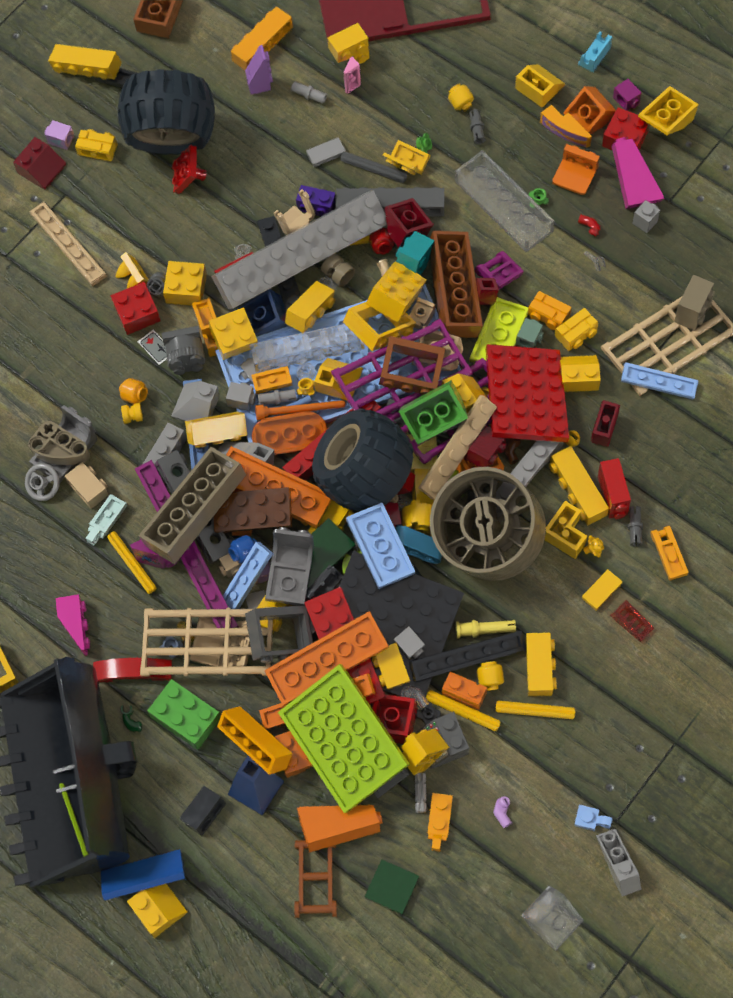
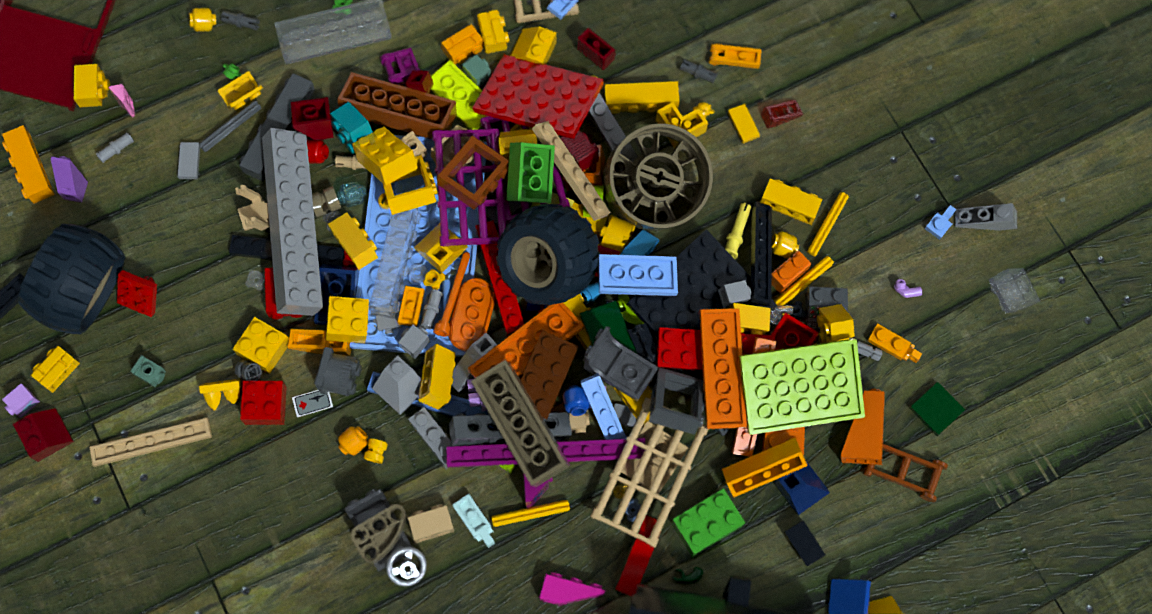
camera: 75 degrees left, 5 degrees up
dark purple brick [296,185,336,216] -> none
red brick [597,458,631,519] -> none
none -> sand green brick [130,355,166,387]
none -> clear light blue head [337,181,367,208]

